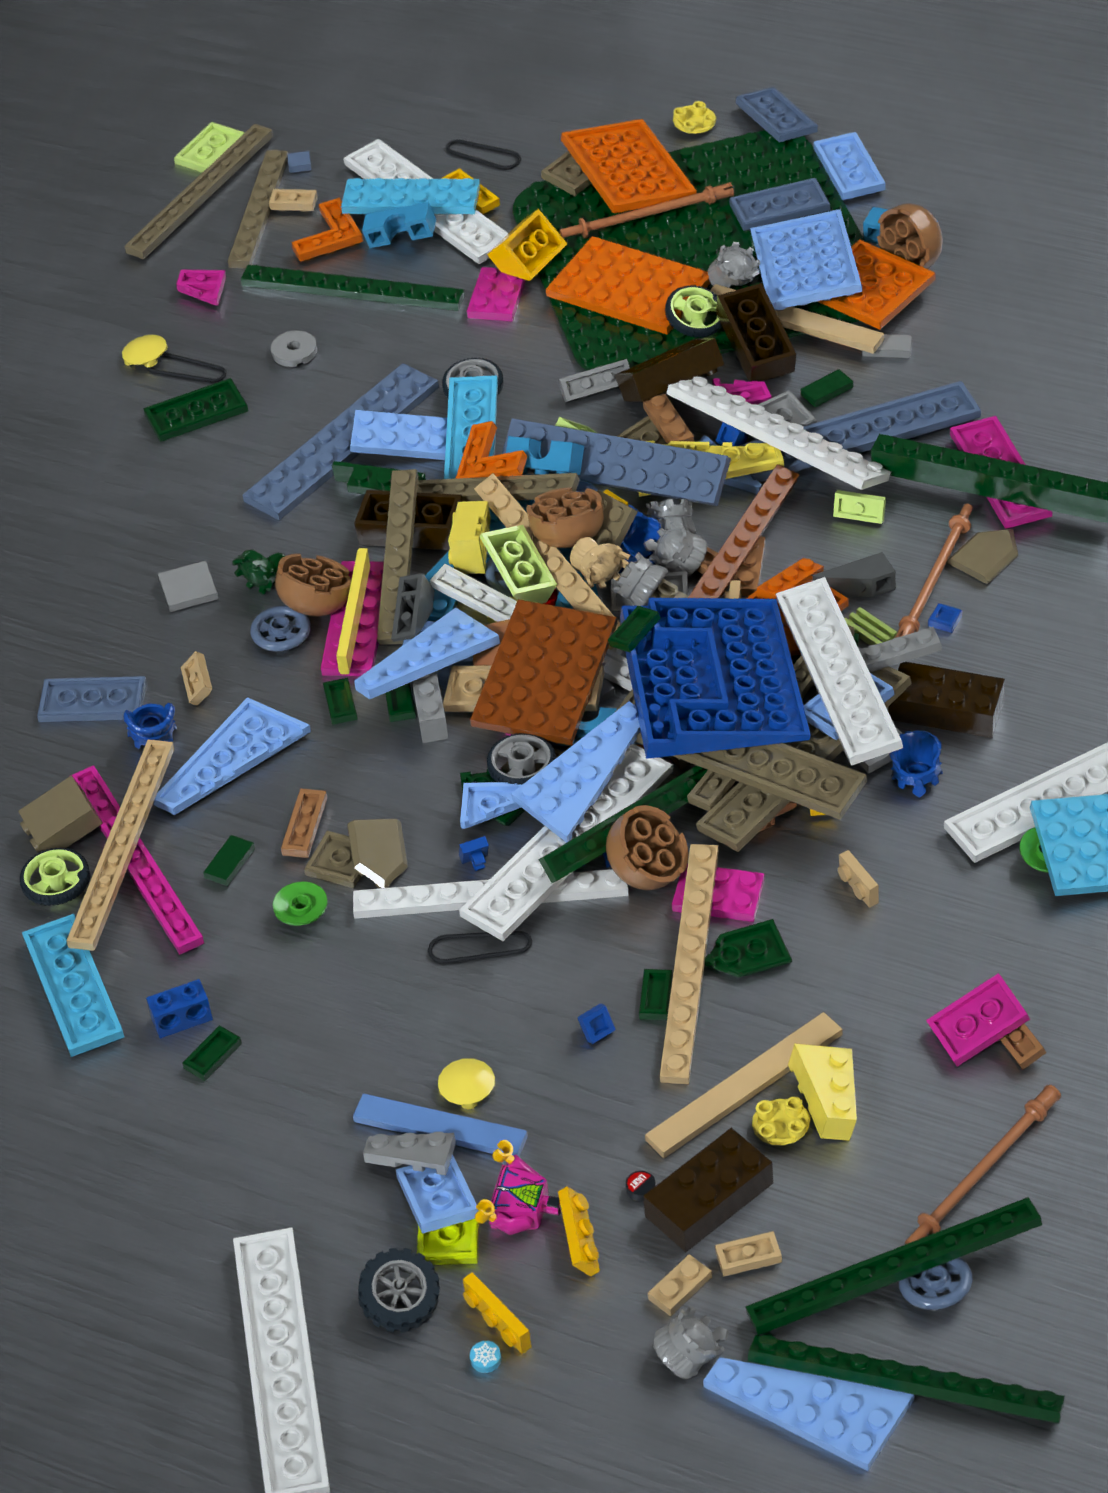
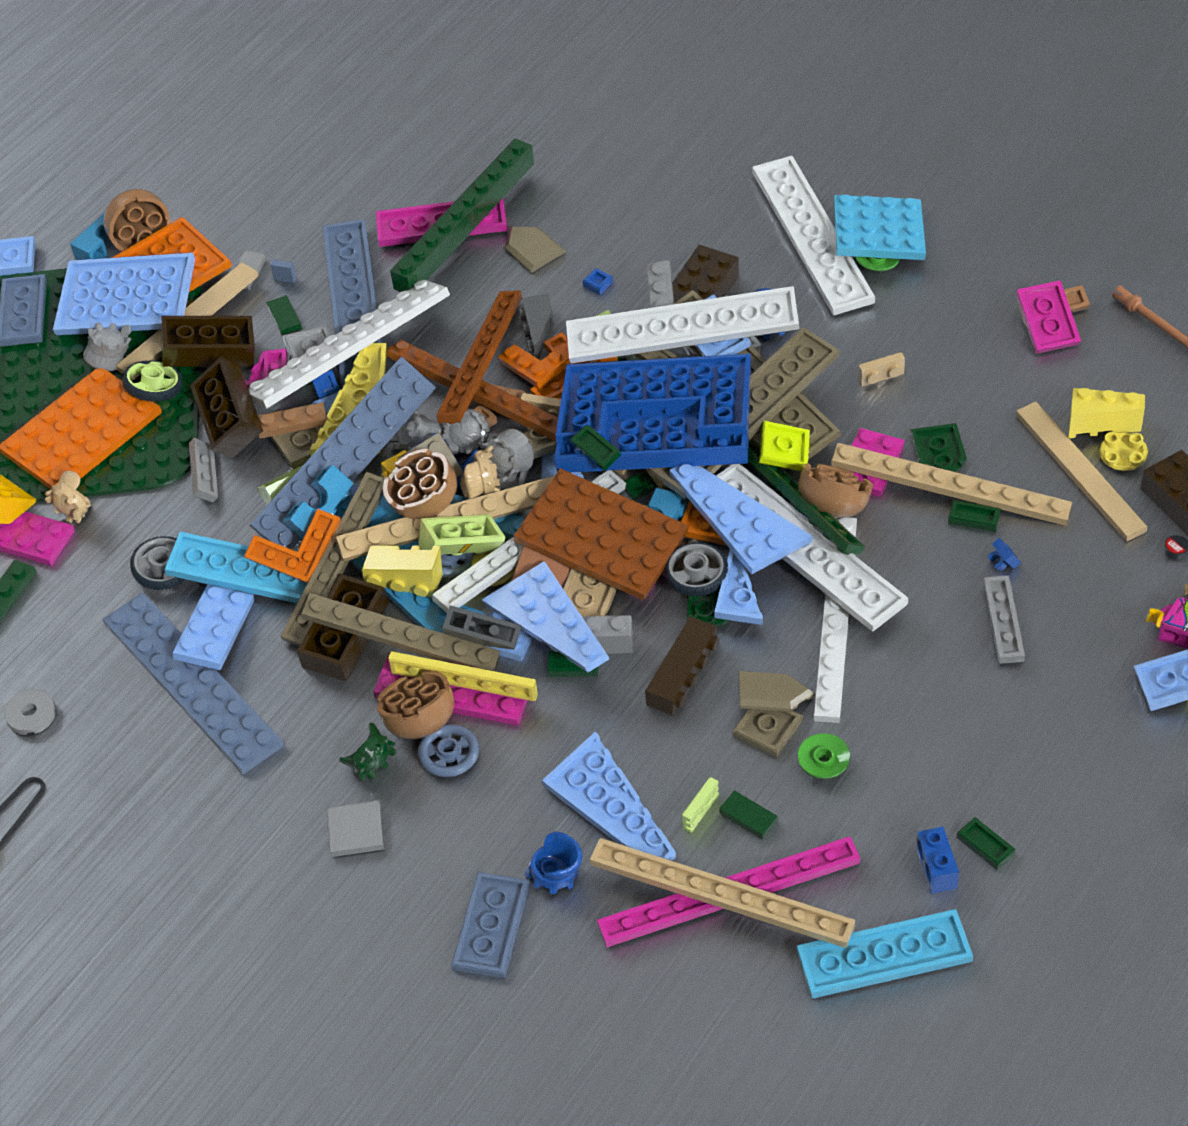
camera: 80 degrees left, 5 degrees up
dark tan brick [18,775,103,853] -> none
yellowish green wheel [20,847,90,906] -> none
dark green tile [143,378,249,442] -> none
tan plate [181,651,213,706] -> none
medium nougat plate [281,788,327,858] -> none
dark green tile [323,677,358,725] -> none
dark green bracket [332,461,426,494] -> none
medium blue tile [353,1093,528,1157] -> none
light grey wing [363,1132,456,1175] -> none
black piece [428,931,532,963] -> none
light yellow dish [438,1058,496,1109] -> none
blue tile [459,836,489,872] -> none
yellowish green tile [833,490,886,524] -> none
nougat bar [894,504,973,638] -> none
none -> tan hair [45,471,91,524]
none -> sand blue tile [270,260,297,283]
none -> dark orange plate [436,290,522,424]
none -> dark brown brick [645,616,720,716]
none -> yellowish green tile [682,777,719,833]
none -> neon yellow tile [759,421,810,471]
none -> light grey plate [983,576,1025,664]

